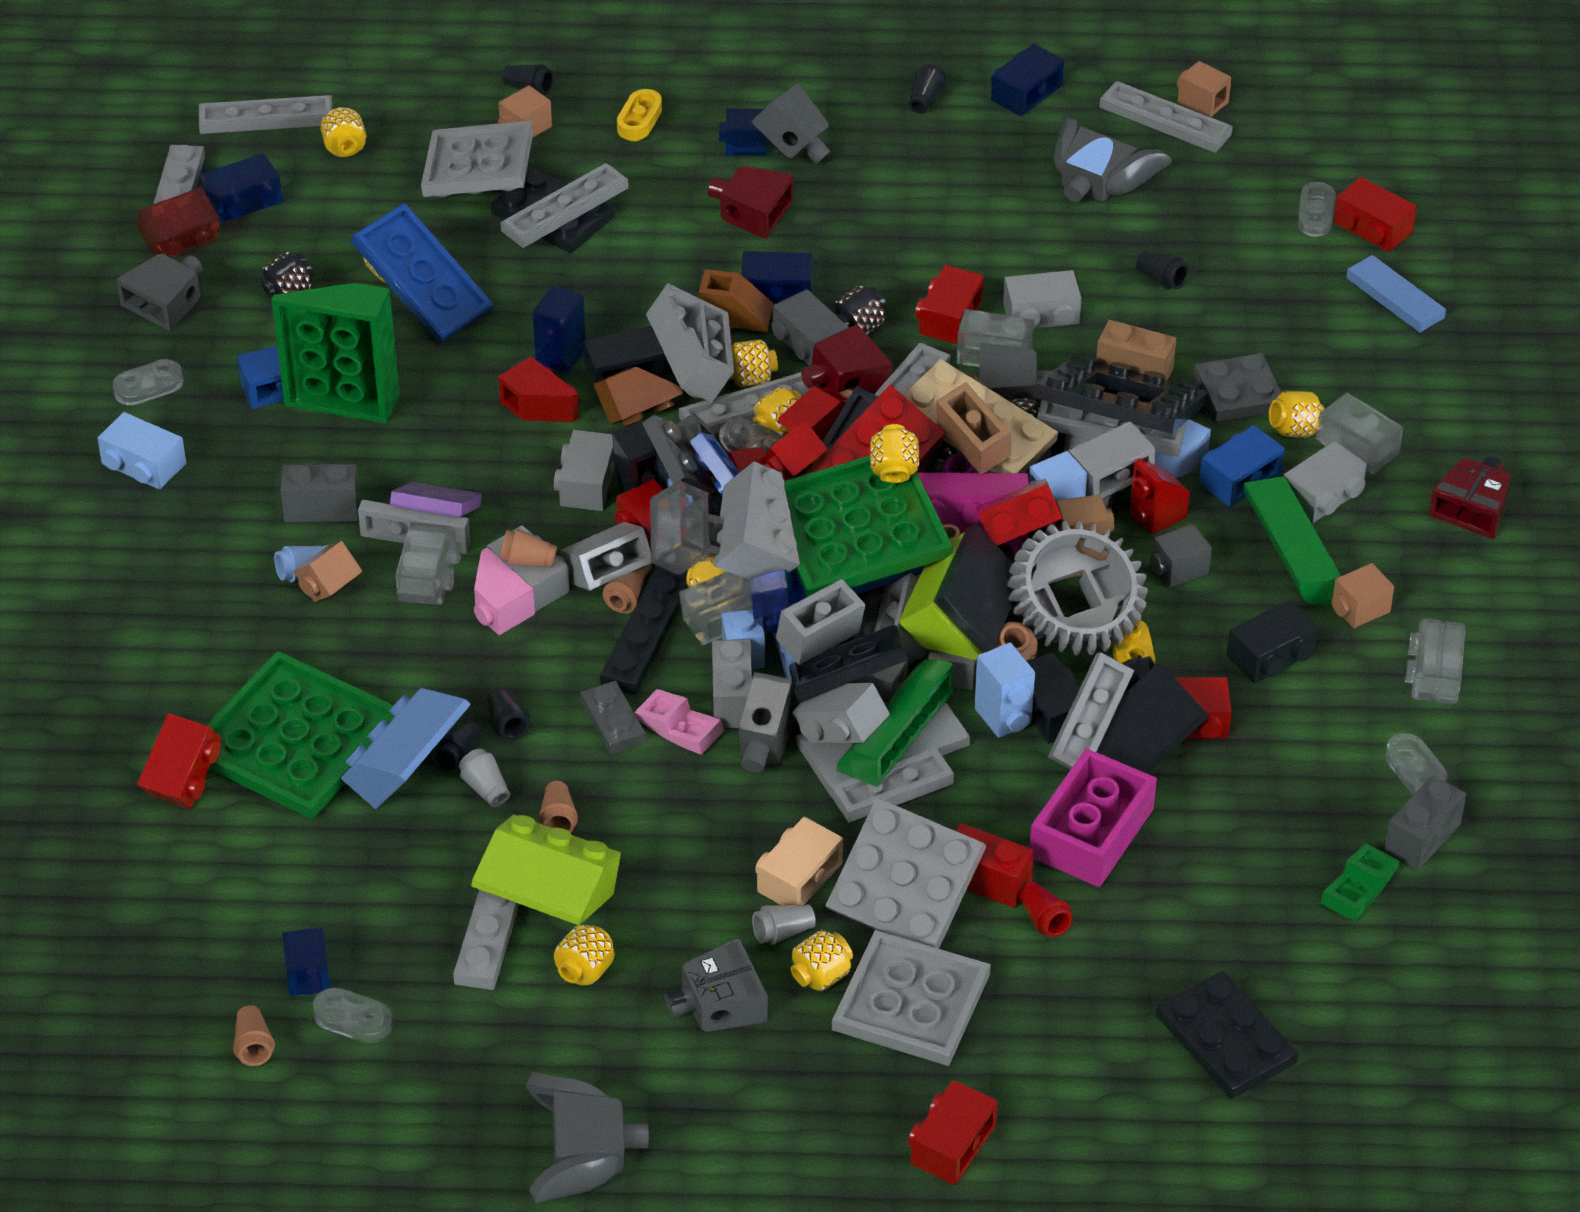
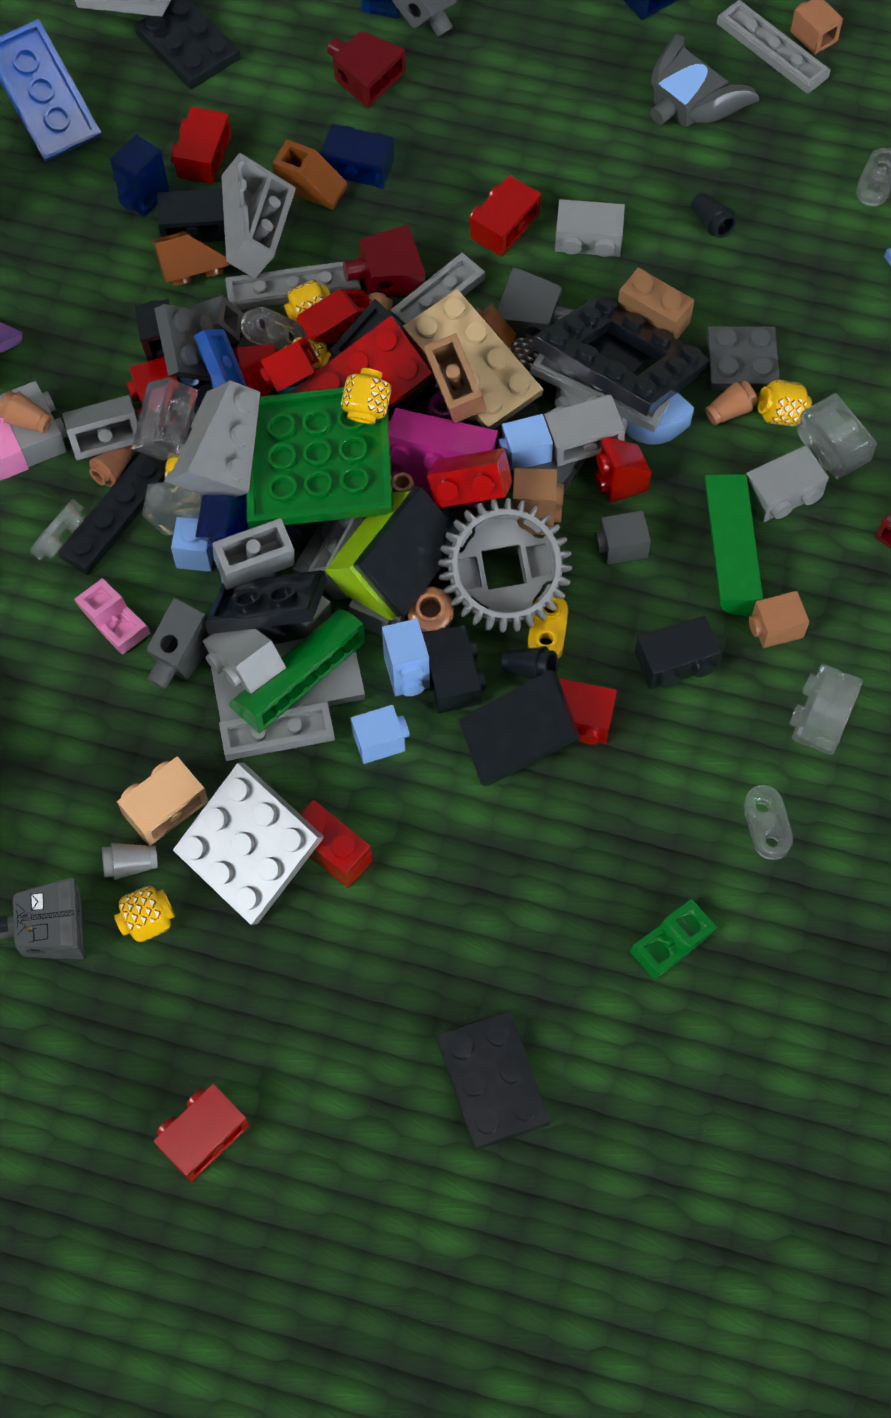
camera: 15 degrees right, 20 degrees up
red slope [498,357,579,422] -> none
light grey tile [501,163,628,248] -> none
light grey brick [554,430,615,511] -> none
flat silver plate [580,681,646,755] -> none
light grey brick [712,639,752,728] -> none
yellow head [728,339,778,388] -> none
dark grey brick [772,289,849,366] -> none
light grey plate [832,930,991,1066] -> none
black head [835,285,888,334] -> none
clear brick [957,309,1035,367] -> none
red cone [1019,882,1073,937] -> none
dark pink brick [1029,748,1157,888] -> none
light grey plate [1048,653,1134,770] -> none
blue brick [1199,425,1285,507] -> none
dark grey brick [1384,775,1467,871] -> none
none -> clear plate [29,499,86,561]
none -> red brick [171,106,232,184]
none -> light blue brick [351,705,410,764]
none -> nougat cone [705,380,758,426]

